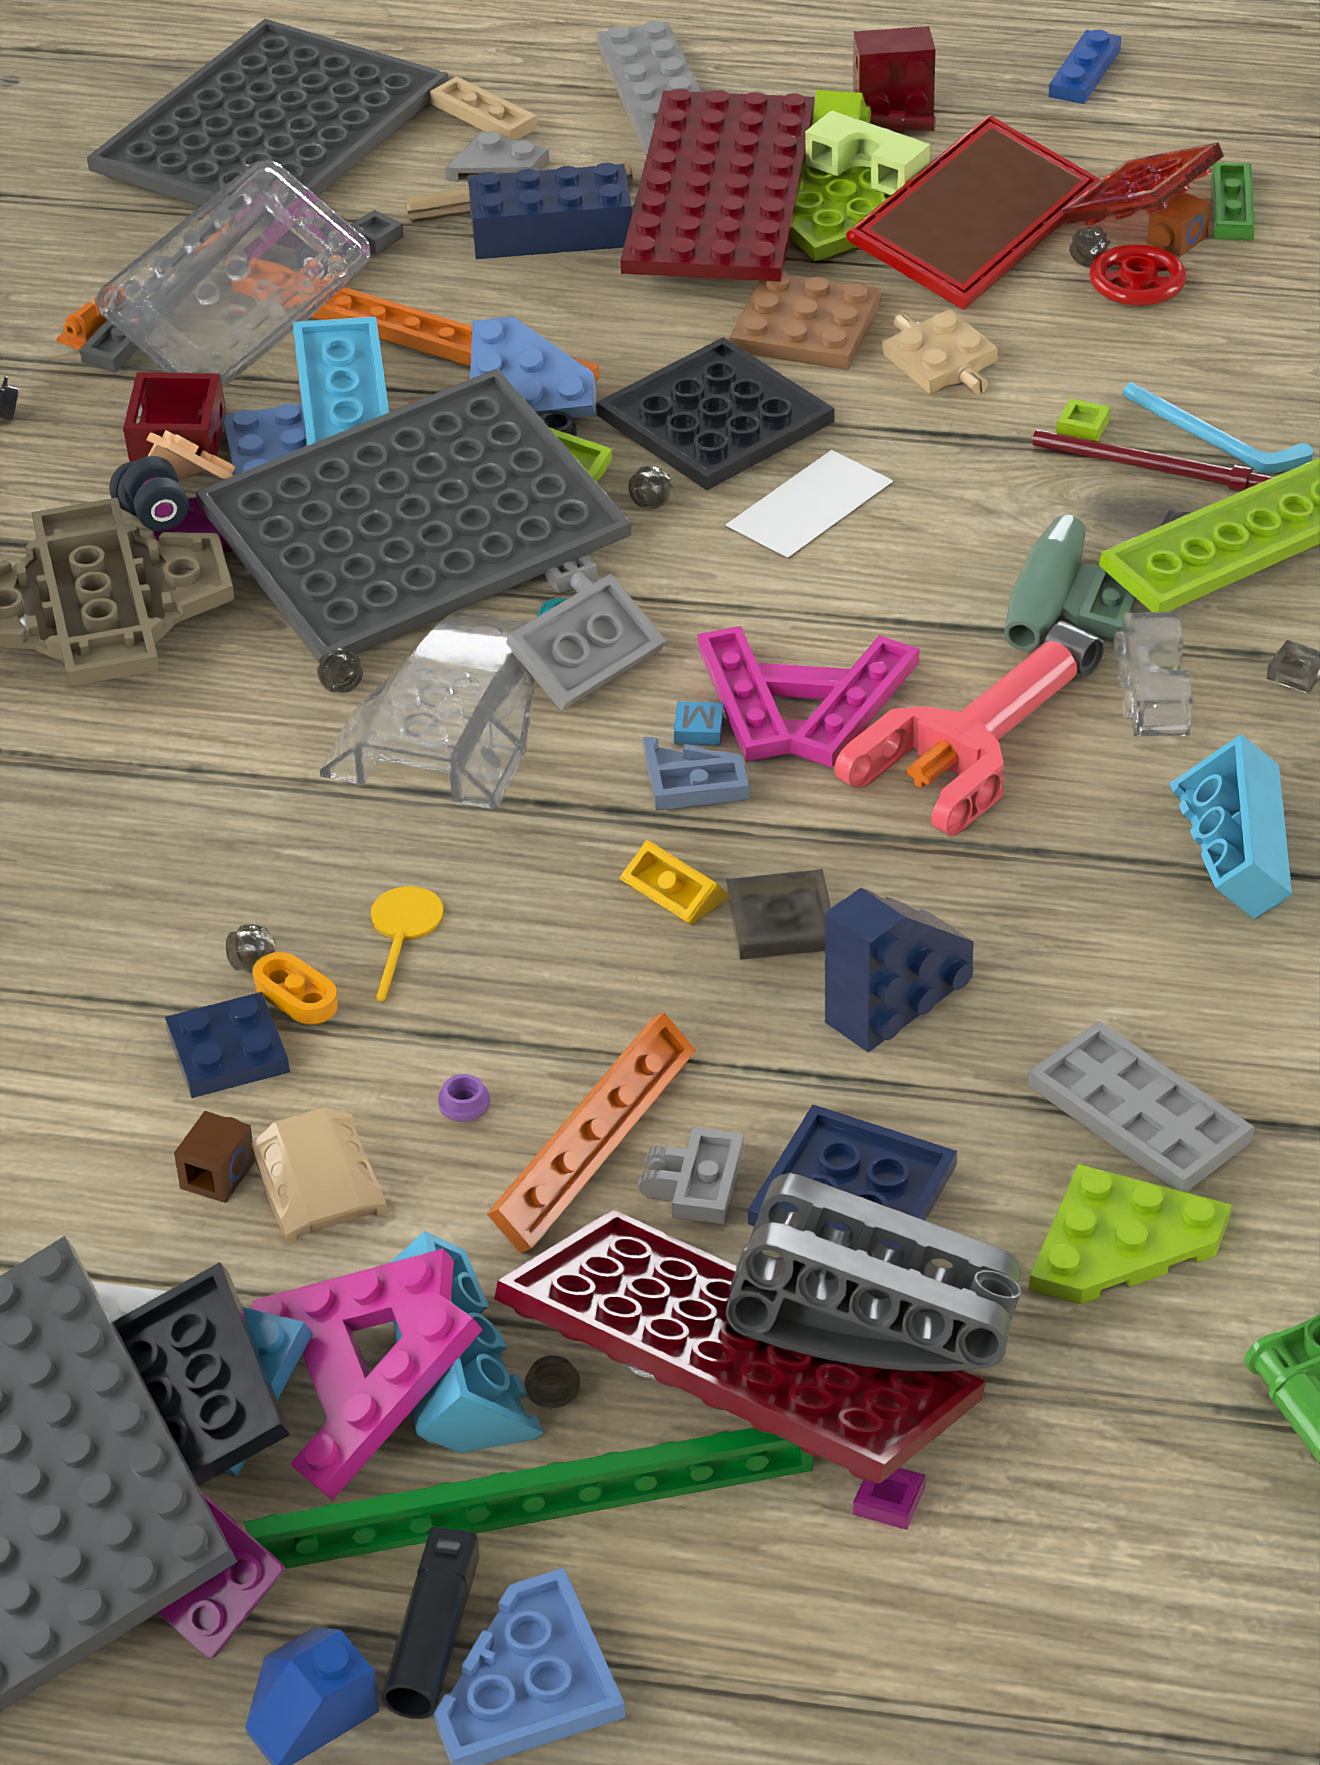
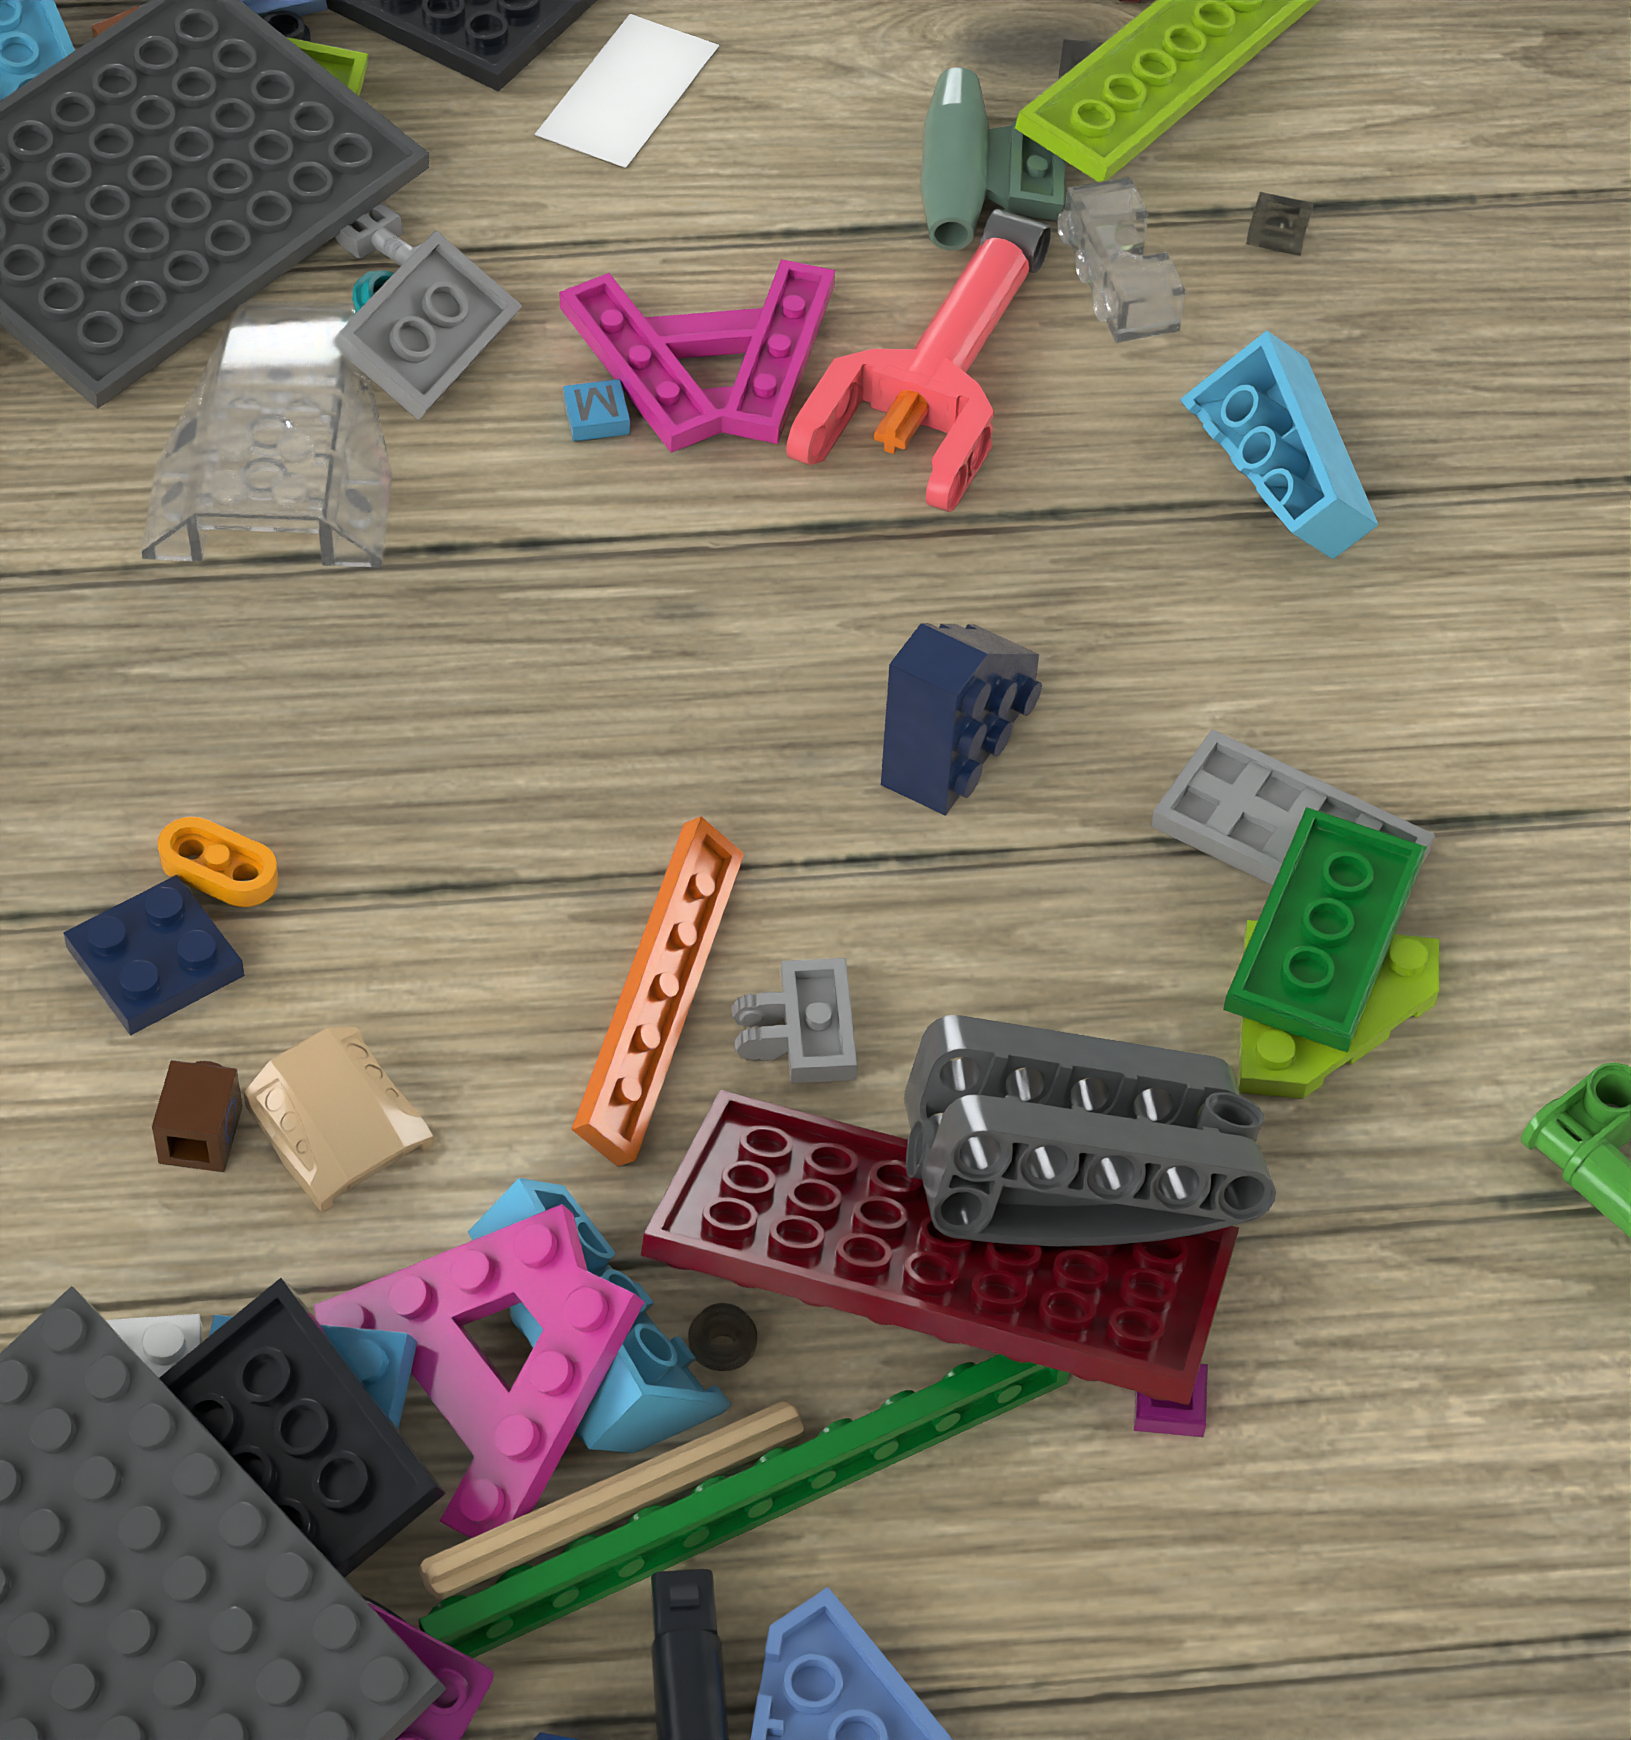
camera: 20 degrees left, 10 degrees up
clear smoke plate [226,924,276,973] -> none
clear smoke plate [317,648,363,693] -> none
yellow piece [371,886,444,1002] -> none
medium lavender plate [438,1074,490,1122] -> none
yellow slope [619,840,728,926] -> none
clear smoke plate [628,465,674,509] -> none
sand blue wing [643,737,749,810] -> none
clear smoke plate [726,869,832,960] -> none
dark blue plate [748,1104,957,1250] -> none
none -> tan axle [420,1402,804,1600]
none -> green tile [1223,807,1427,1053]

